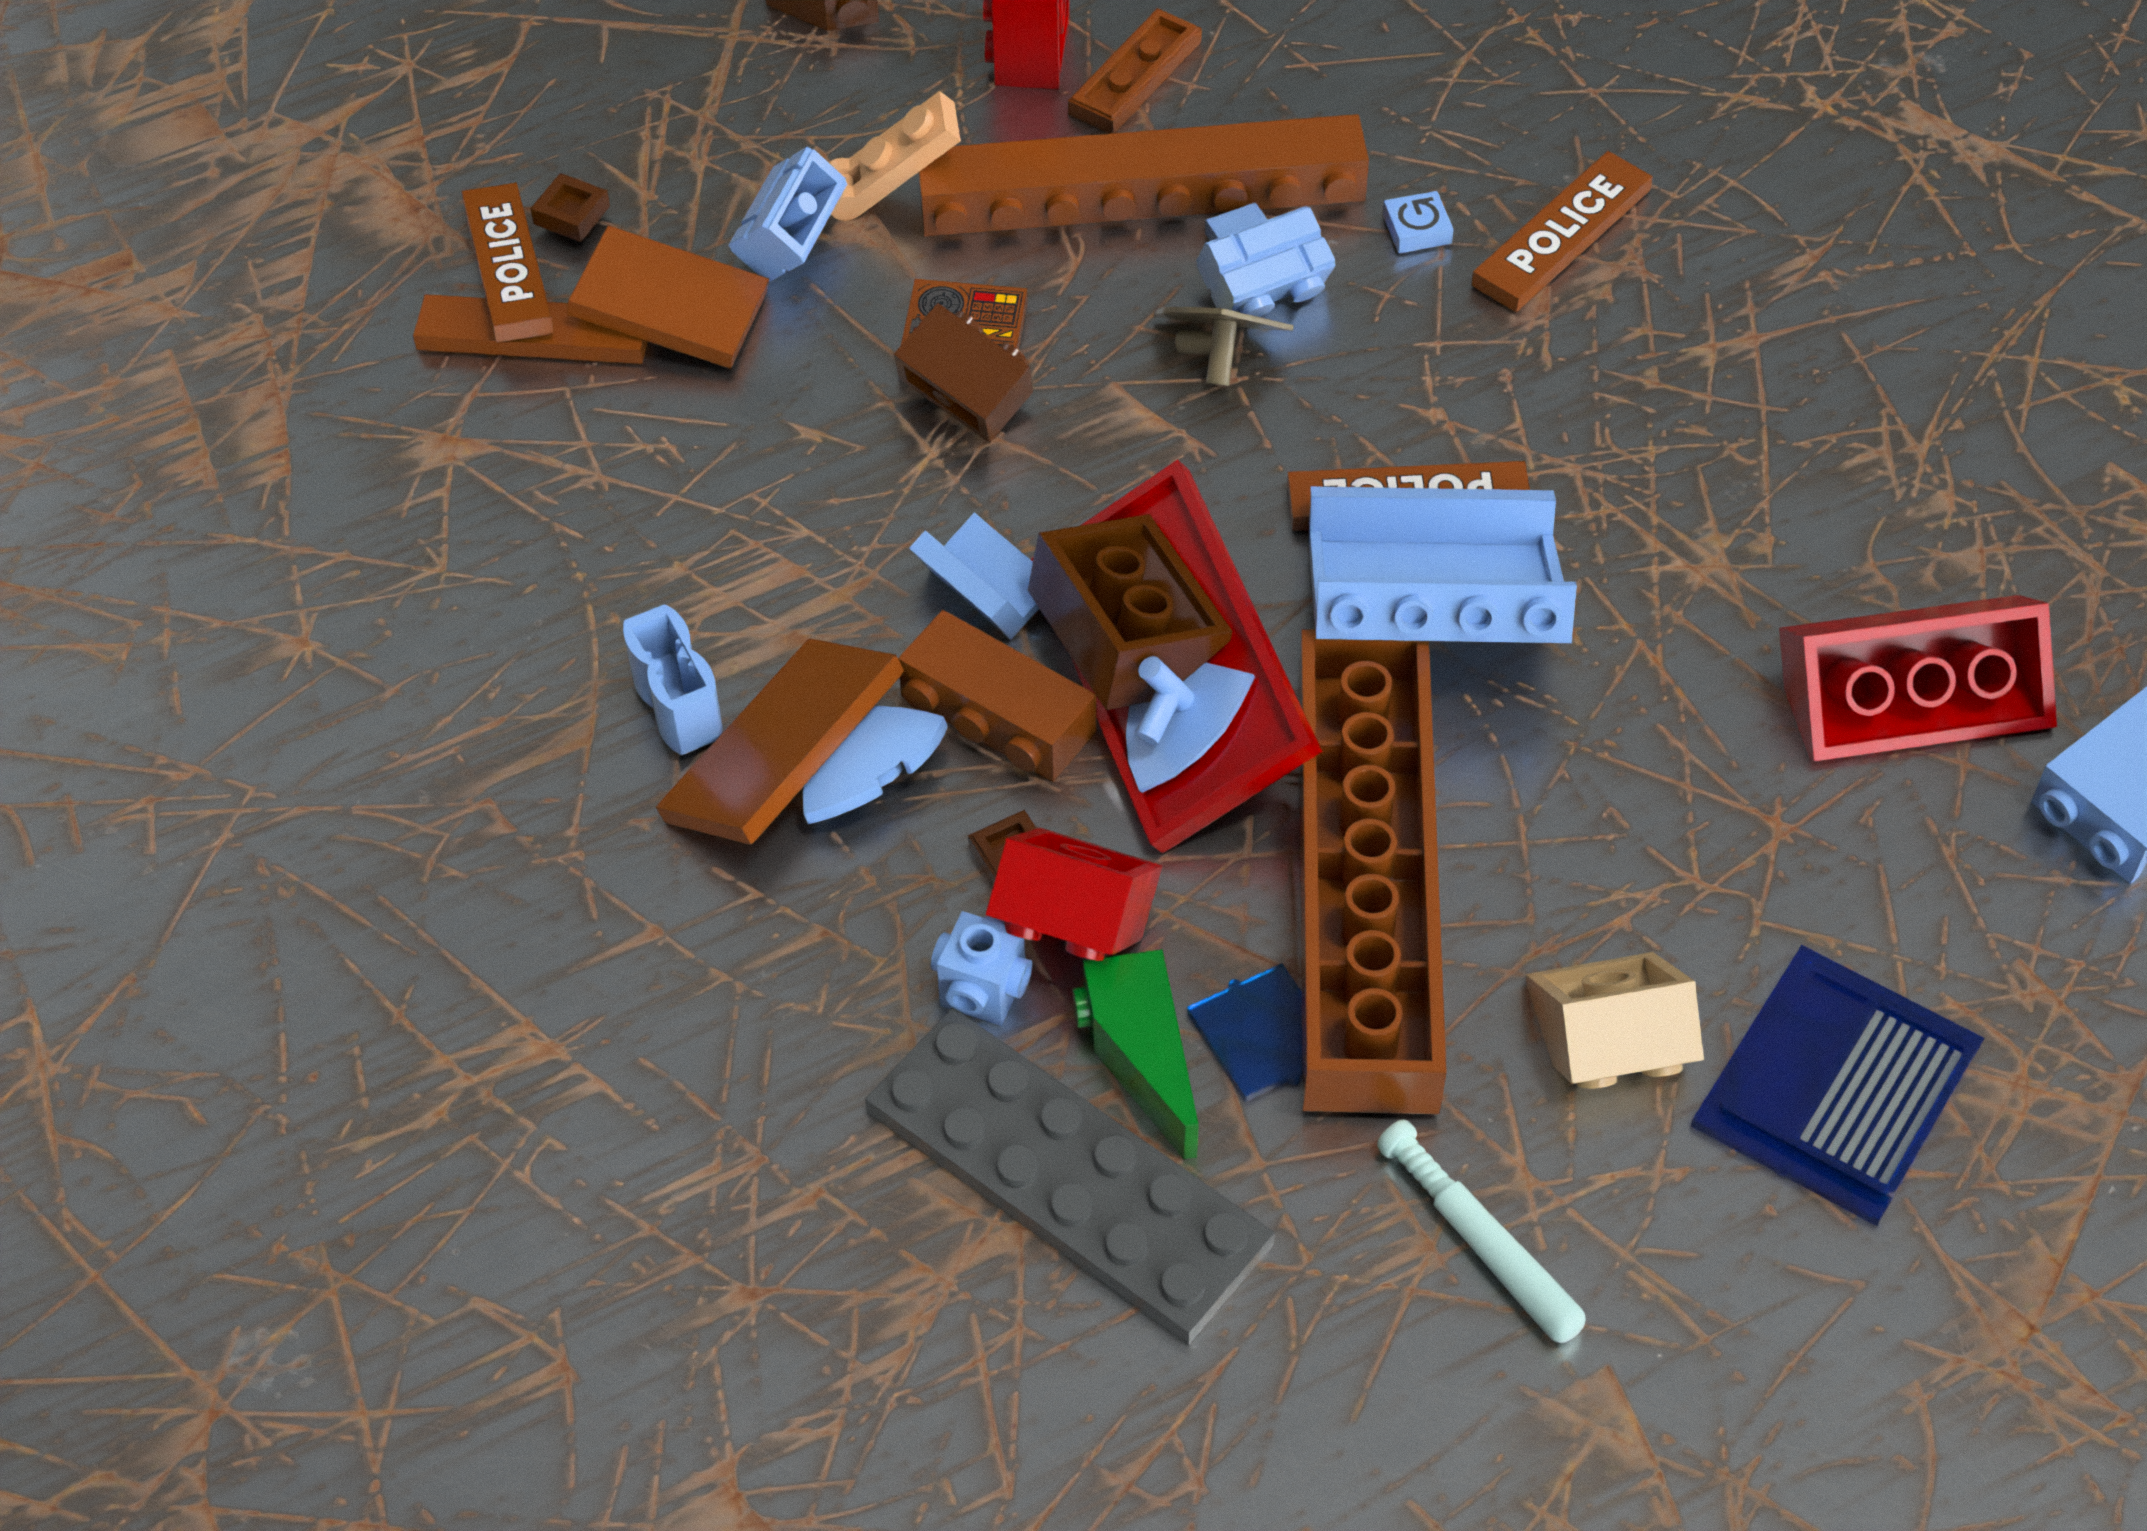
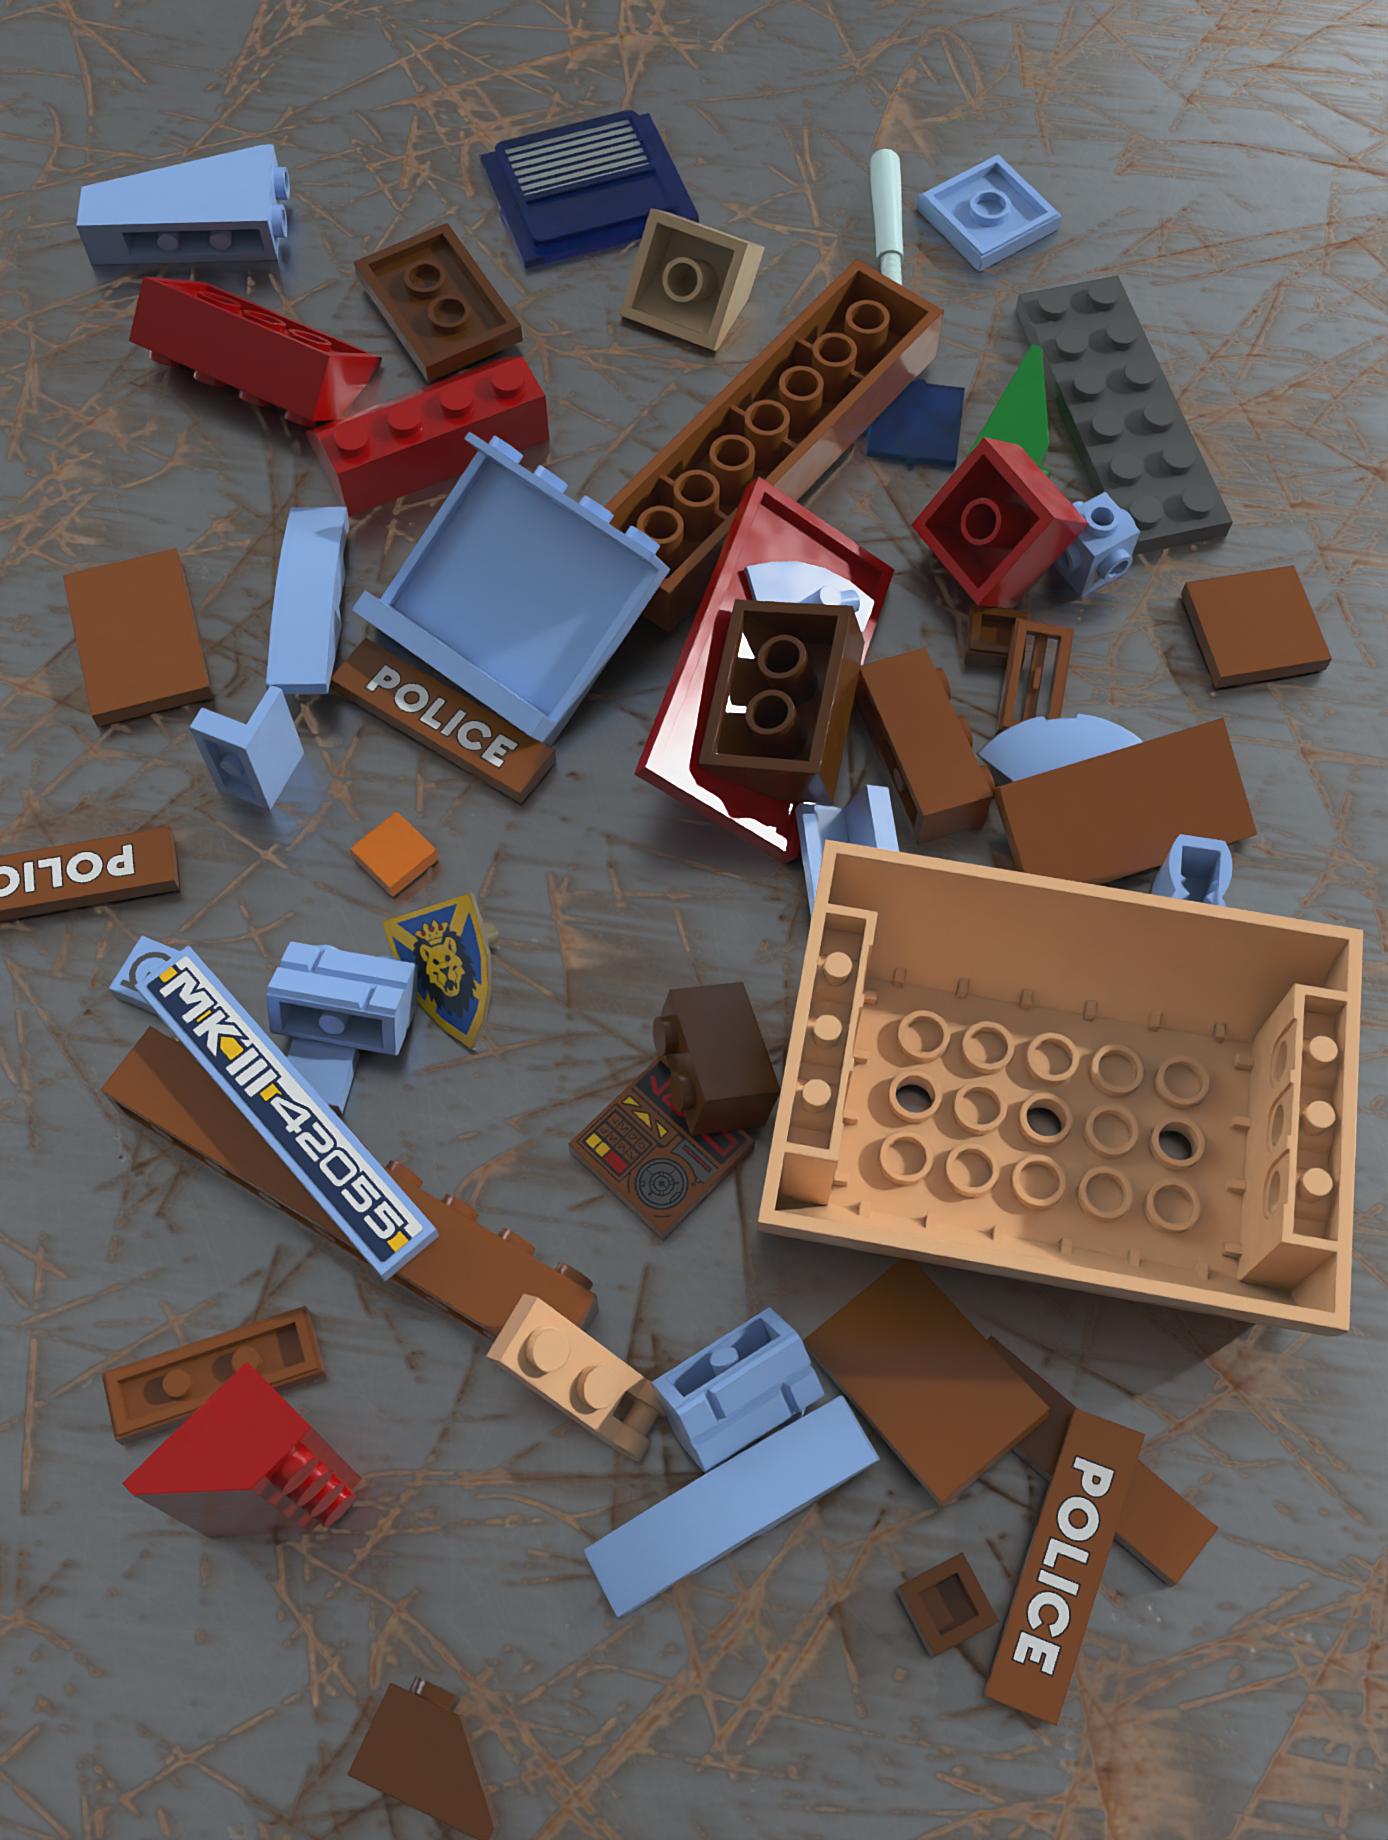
camera: 145 degrees left, 10 degrees up
none -> dark orange tile [63,548,214,727]
none -> tile [134,945,439,1282]
none -> light blue panel [189,685,304,810]
none -> light blue slope [266,507,350,694]
none -> red slope [306,356,550,517]
none -> orange tile [350,811,439,897]
none -> reddish brown plate [354,223,523,382]
none -> light blue slope [583,1396,880,1618]
none -> light nougat slope [757,839,1363,1337]
none -> light blue tile [917,154,1062,272]
none -> dark orange tile [995,618,1074,735]
none -> dark orange tile [1181,565,1332,688]

